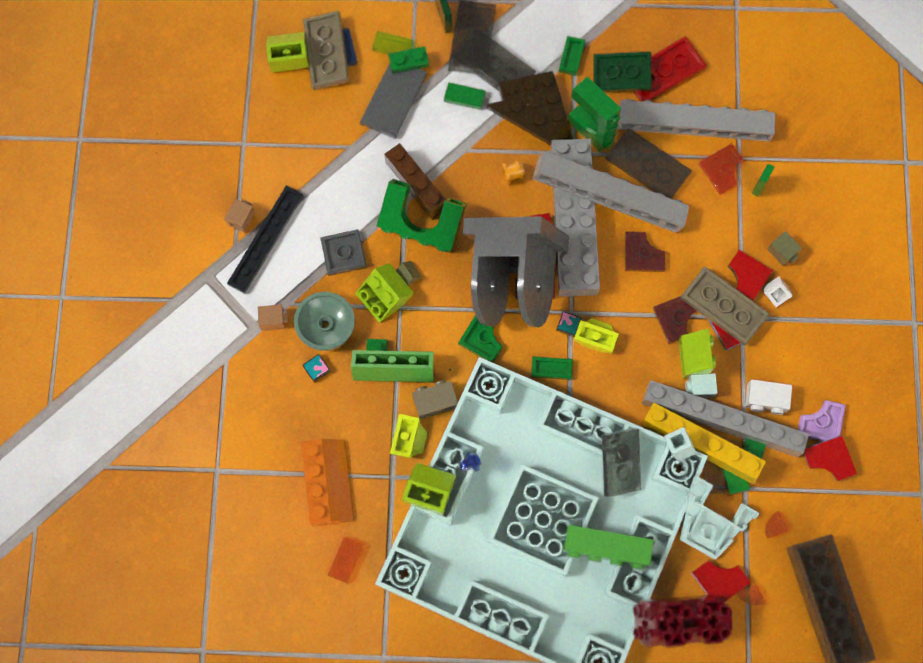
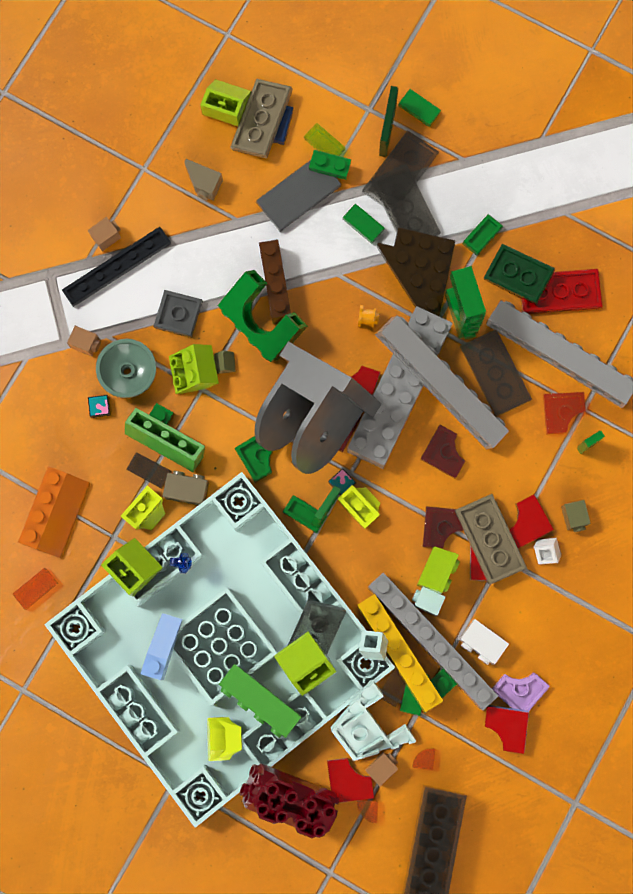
camera: 30 degrees right, 5 degrees up
none -> clear smoke tile [126,452,172,489]
none -> light blue slope [141,613,183,680]
none -> dark tan slope [184,159,223,201]
none -> neon yellow slope [207,717,242,761]
none -> lime slope [274,631,337,696]
none -> green tile [311,485,340,528]
none -> medium nougat brick [365,752,398,786]

